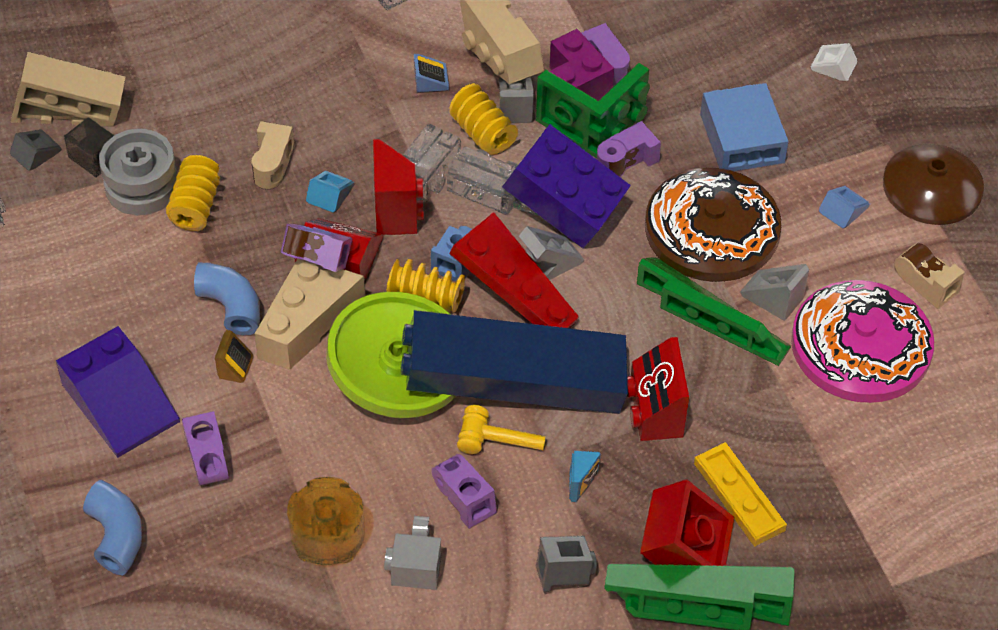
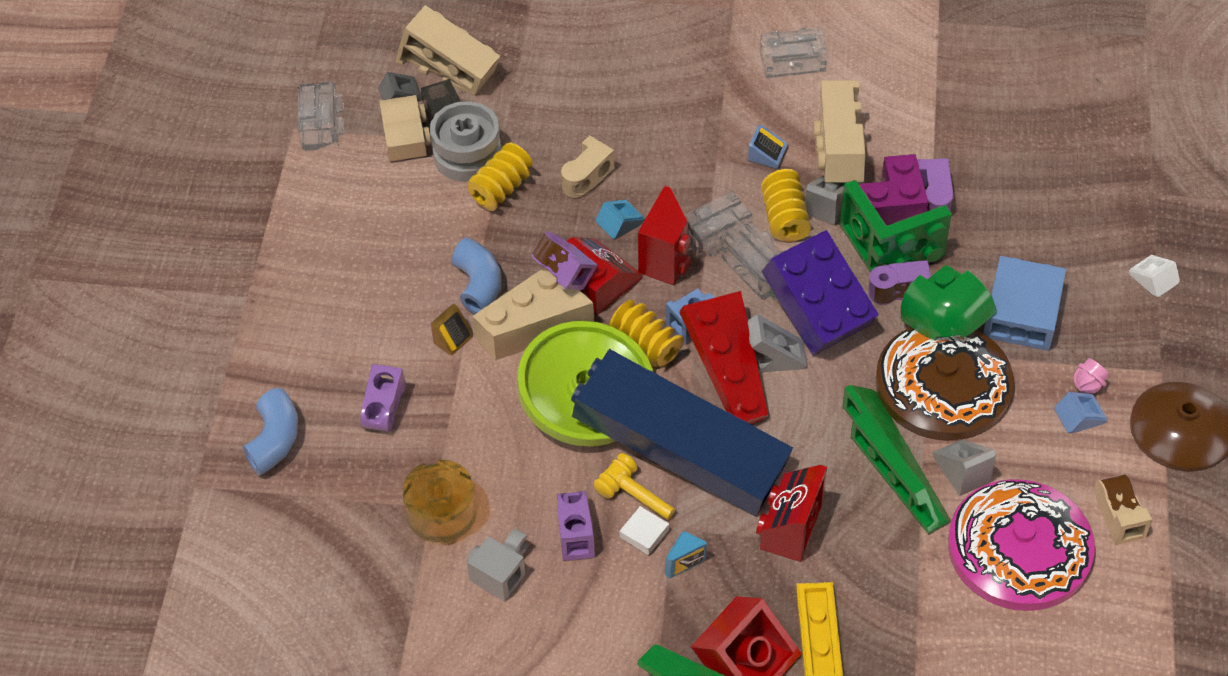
camera: 30 degrees right, 0 degrees up
dark purple slope [56,326,180,458] -> none
dark grey brick [536,536,596,591] -> none
none -> tan brick [379,95,431,161]
none -> white tile [619,506,669,555]
none -> green brick [901,265,997,341]
none -> bright pink plate [1073,358,1110,394]

